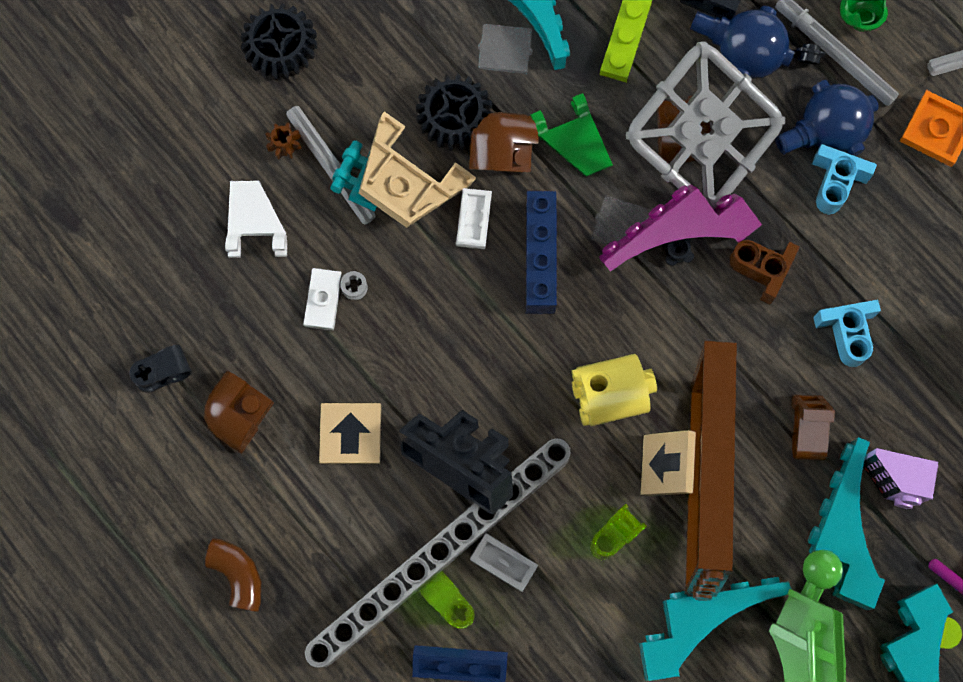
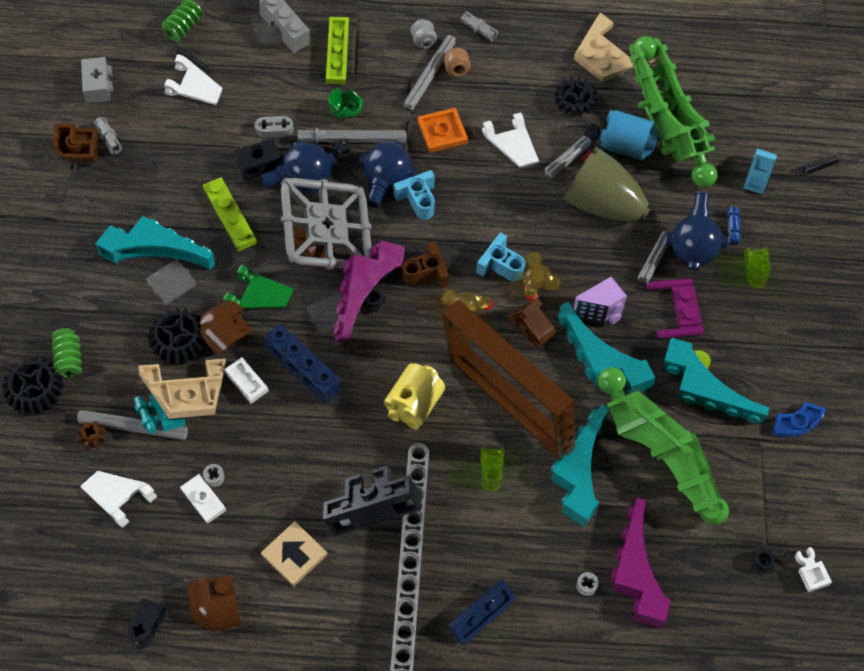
camera: 50 degrees left, 15 degrees down
clear neon green piece [419,570,475,629] -> none
light grey plate [470,533,538,592] -> none
tan tile [641,430,696,496] -> none
none -> bright green piece [52,328,82,378]
none -> clear yellow animal [440,288,493,313]
none -> clear yellow animal [523,252,561,300]

